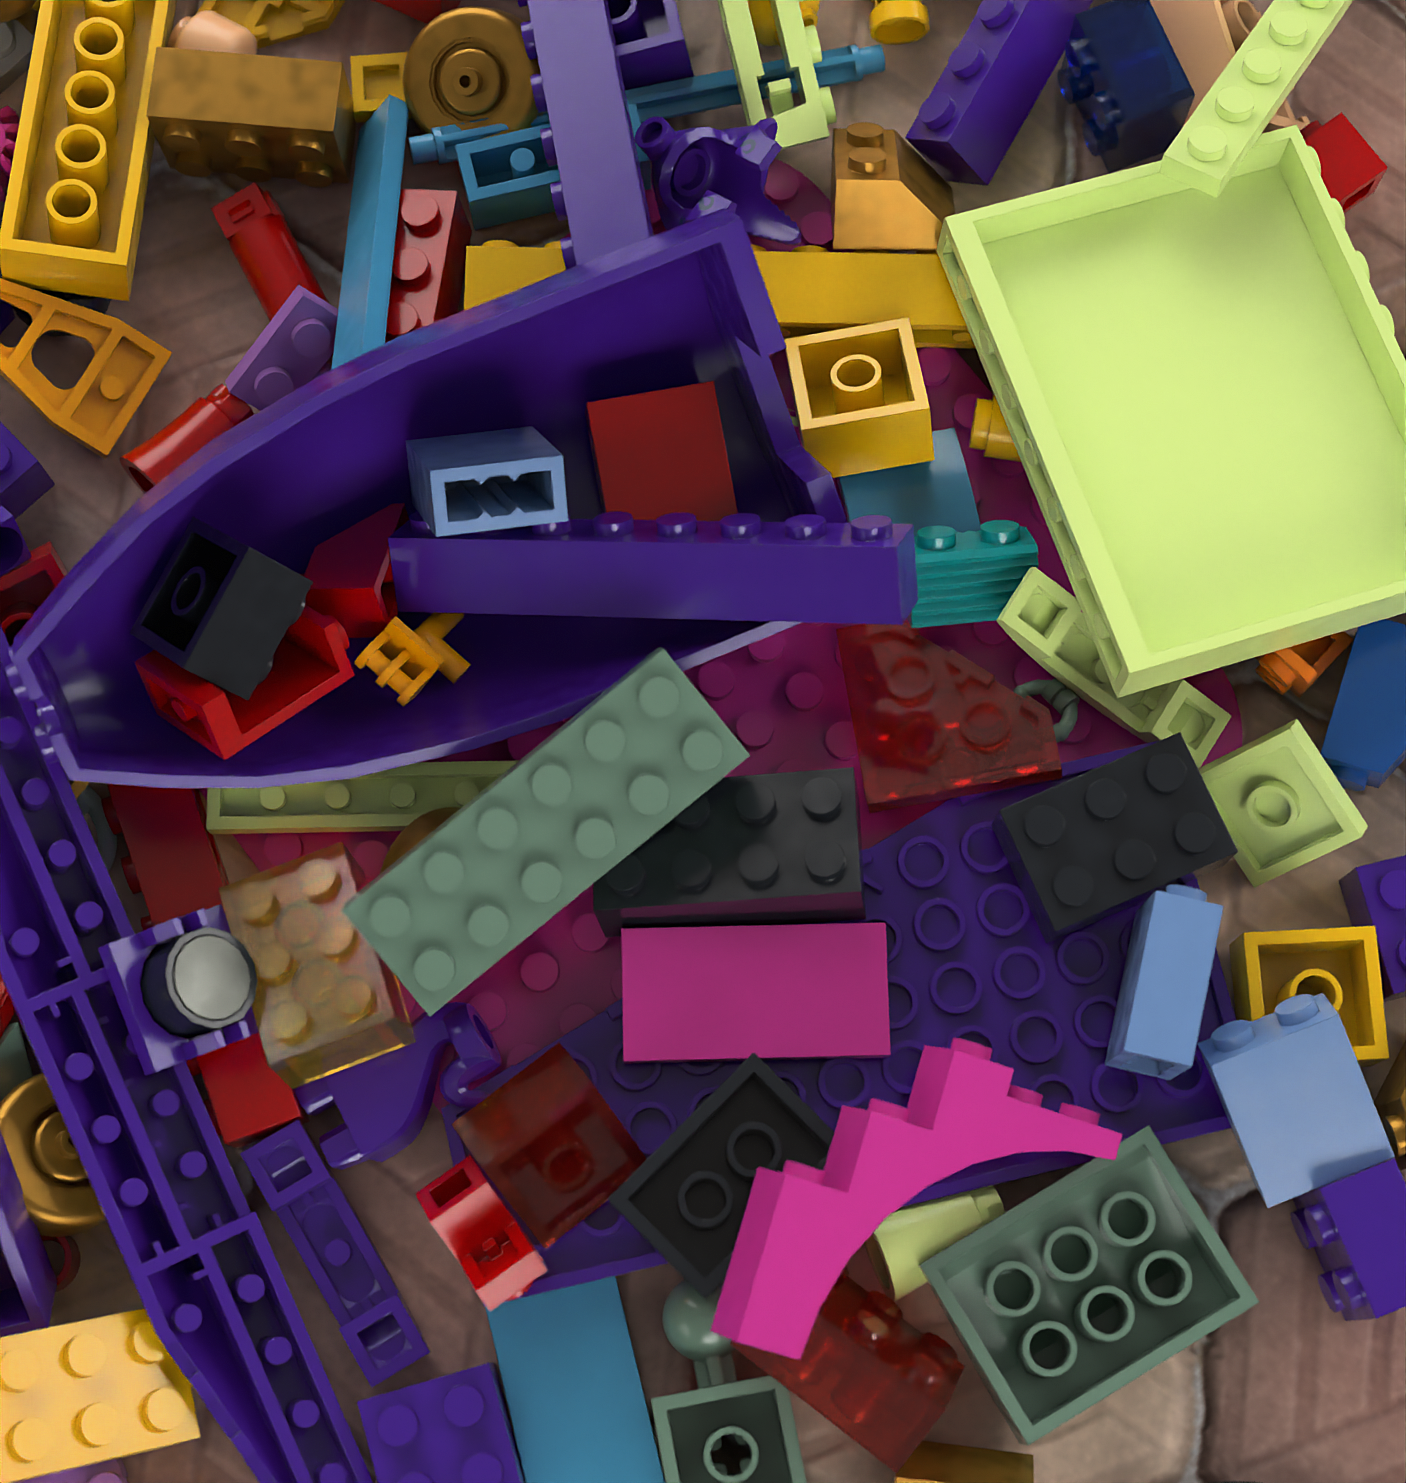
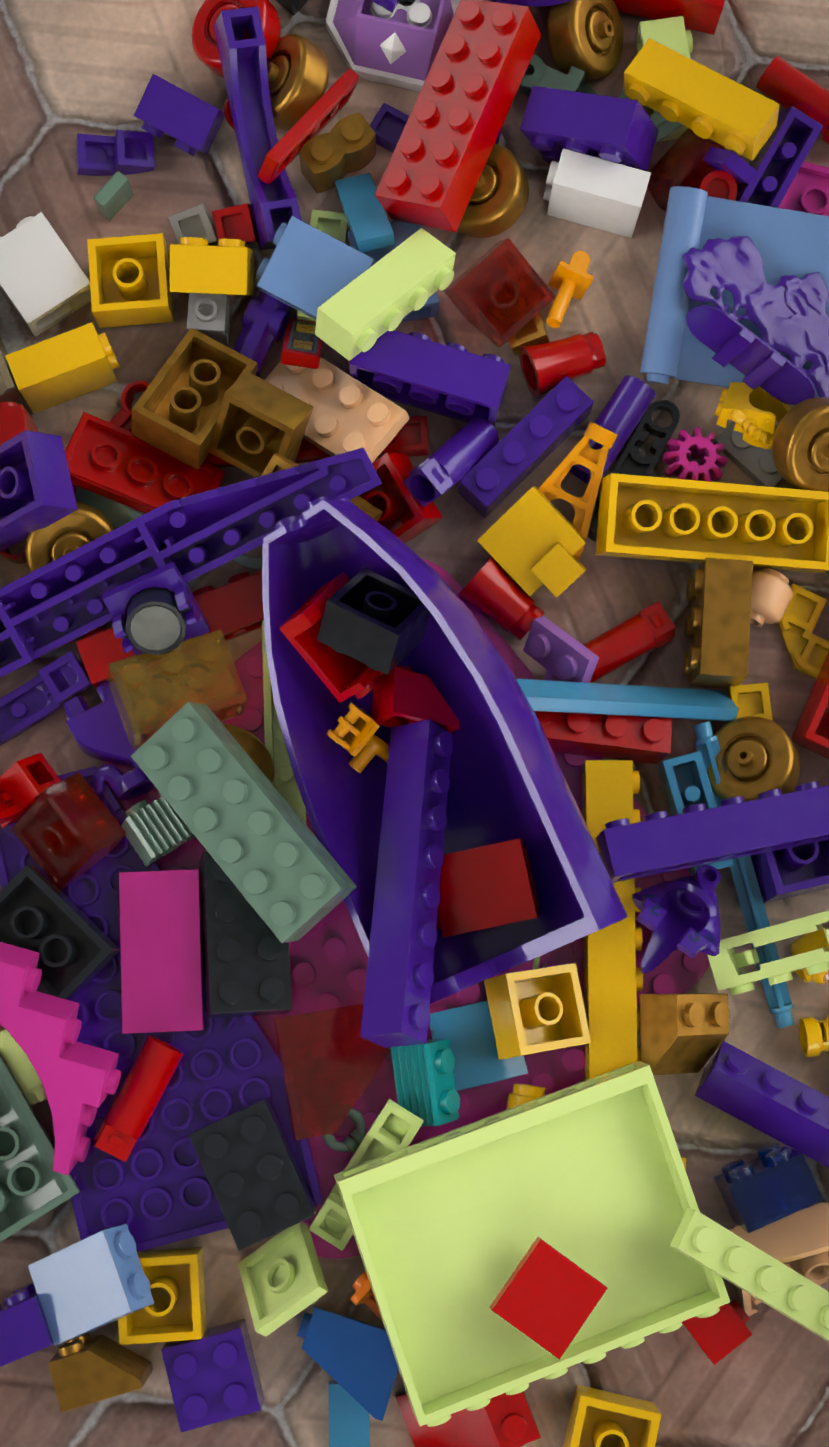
camera: 85 degrees right, 5 degrees up
medium blue brick [406,426,568,537] -> none
medium blue brick [1104,885,1224,1080] -> none
none -> red piece [93,1035,184,1162]
none -> sand green brick [121,792,196,867]
none -> yellow piece [477,486,588,598]
none -> red tile [490,1237,608,1360]

